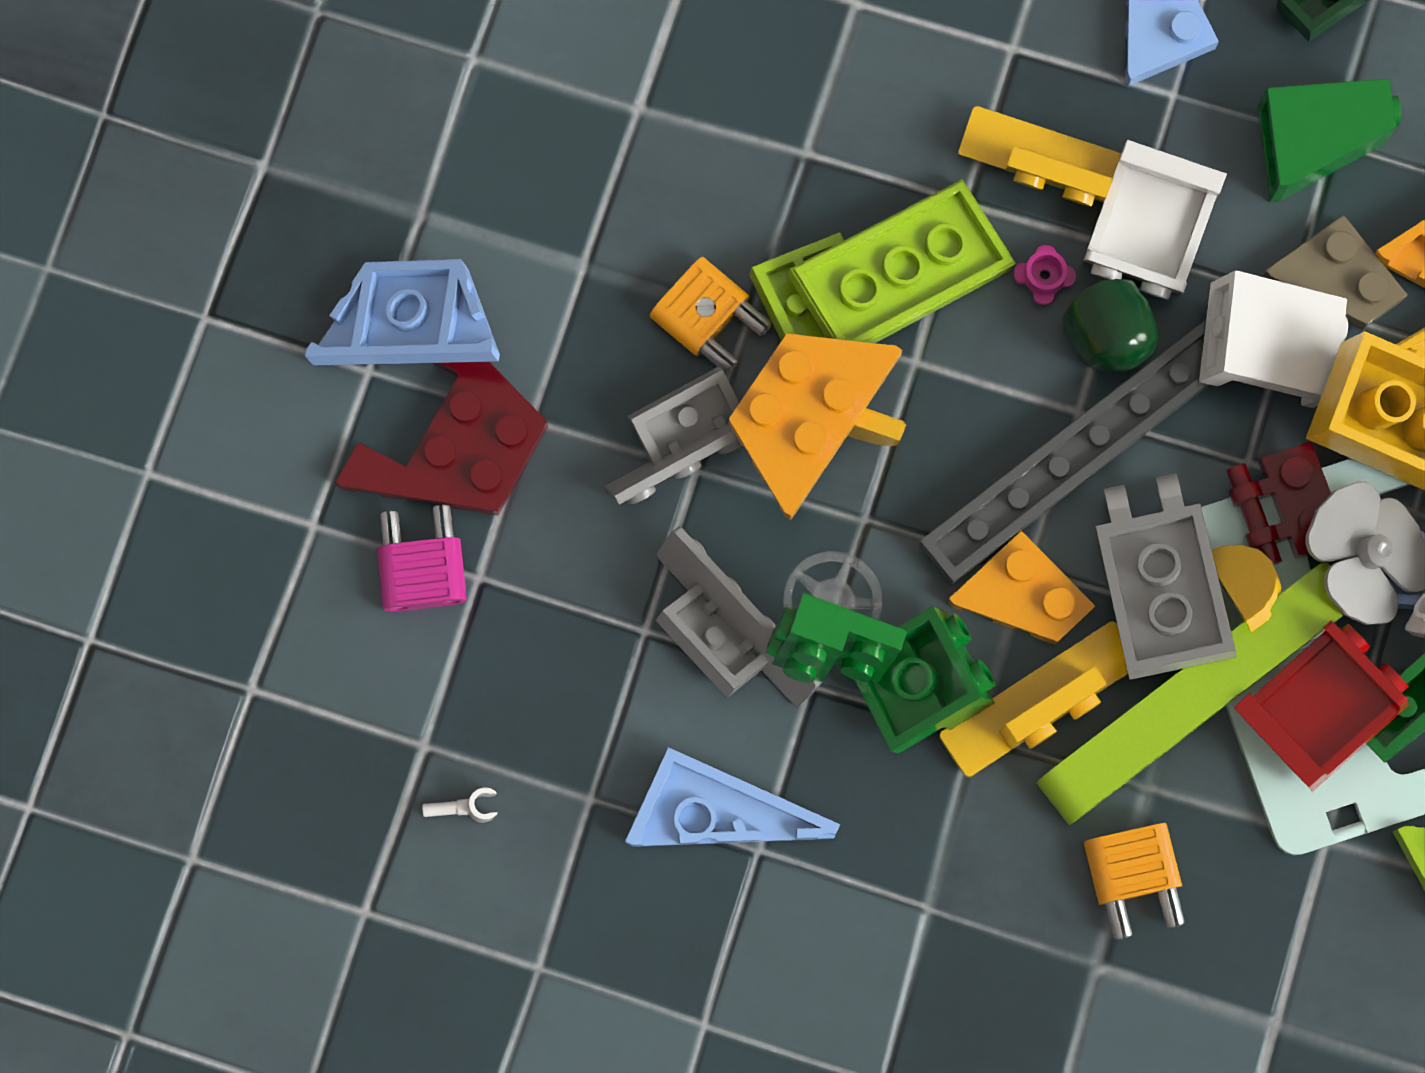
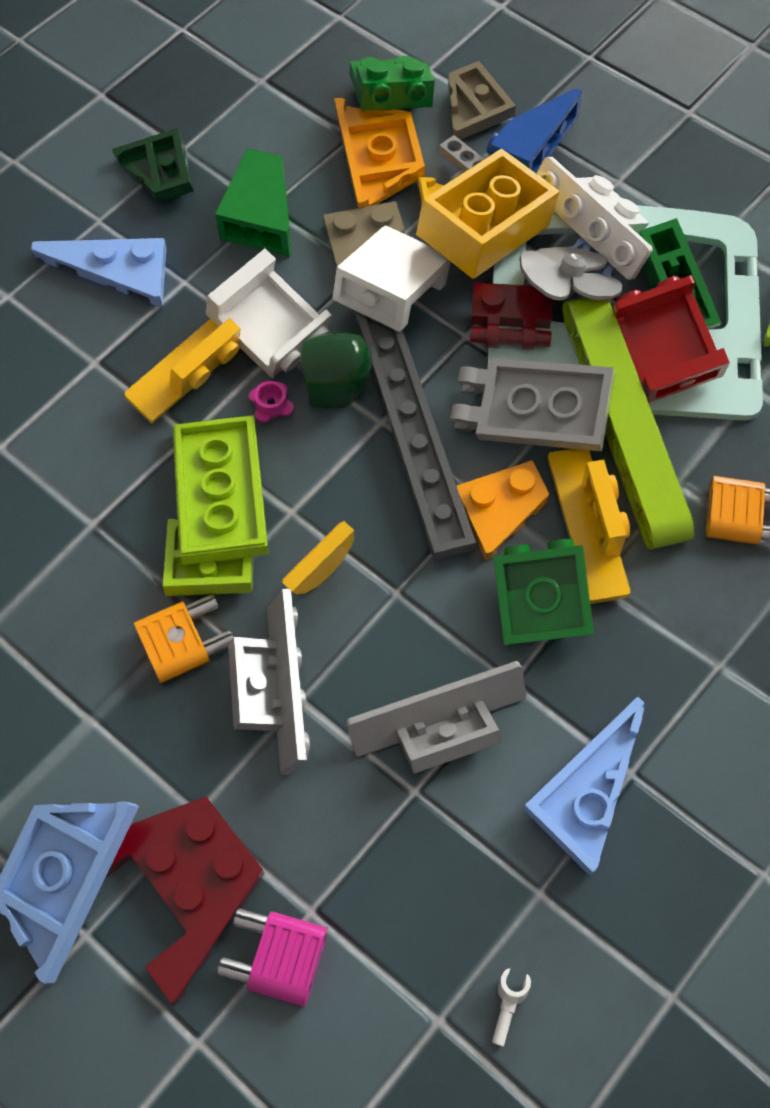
camera: 65 degrees left, 15 degrees down
light orange wing [729,333,902,520] -> none
green plate [765,593,907,683] -> none
clear wheel [783,551,882,620] -> none
yellow tile [1212,545,1282,632] -> none

